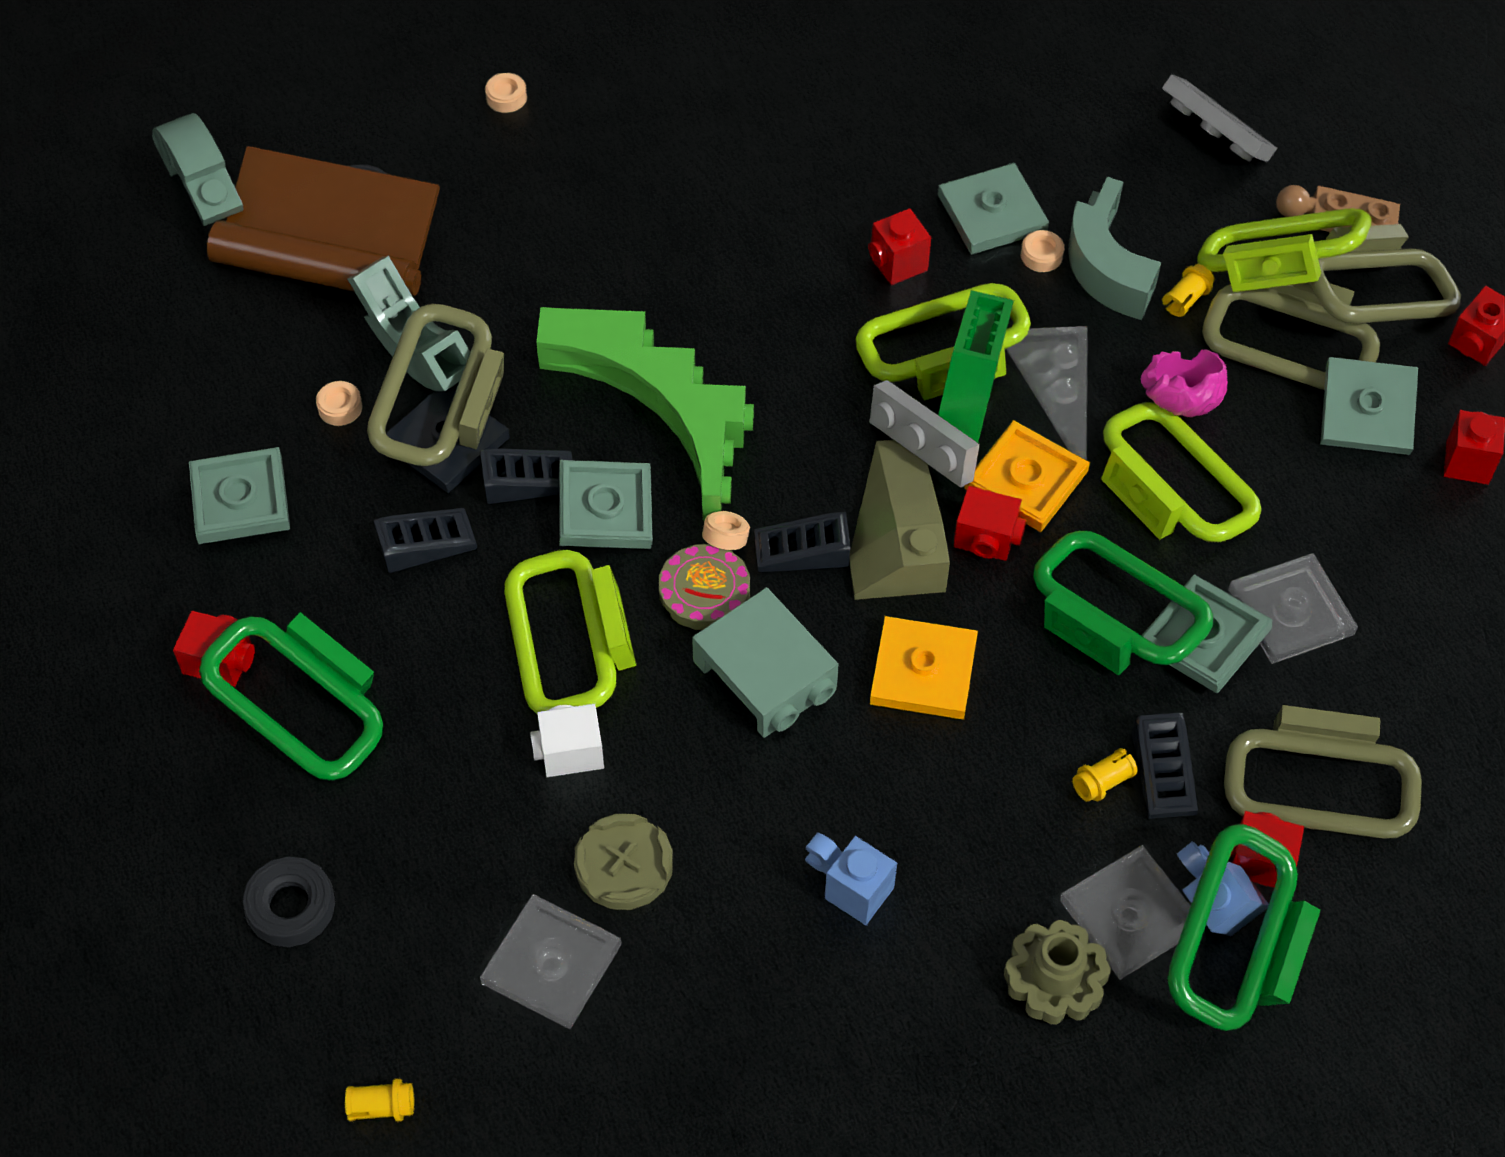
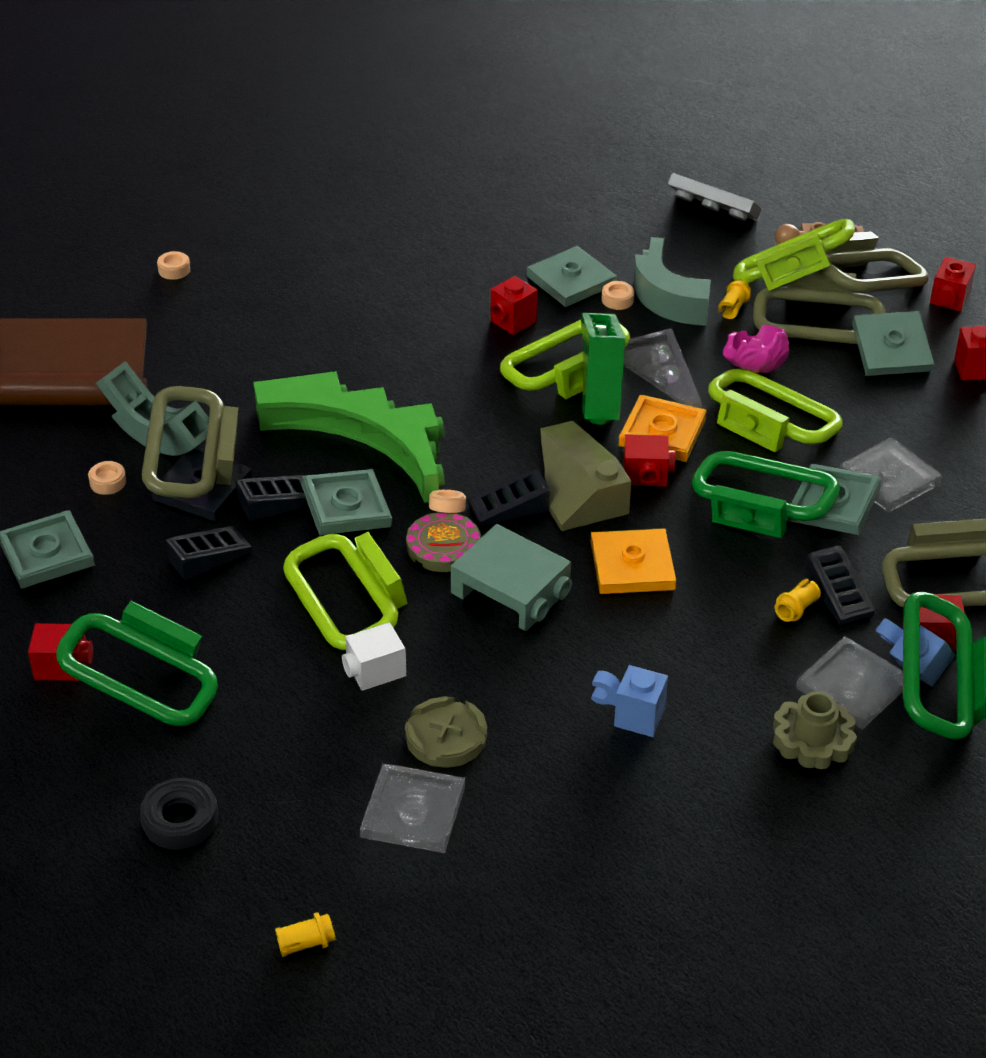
camera: 15 degrees left, 15 degrees down
light grey plate [869,380,980,487] -> none

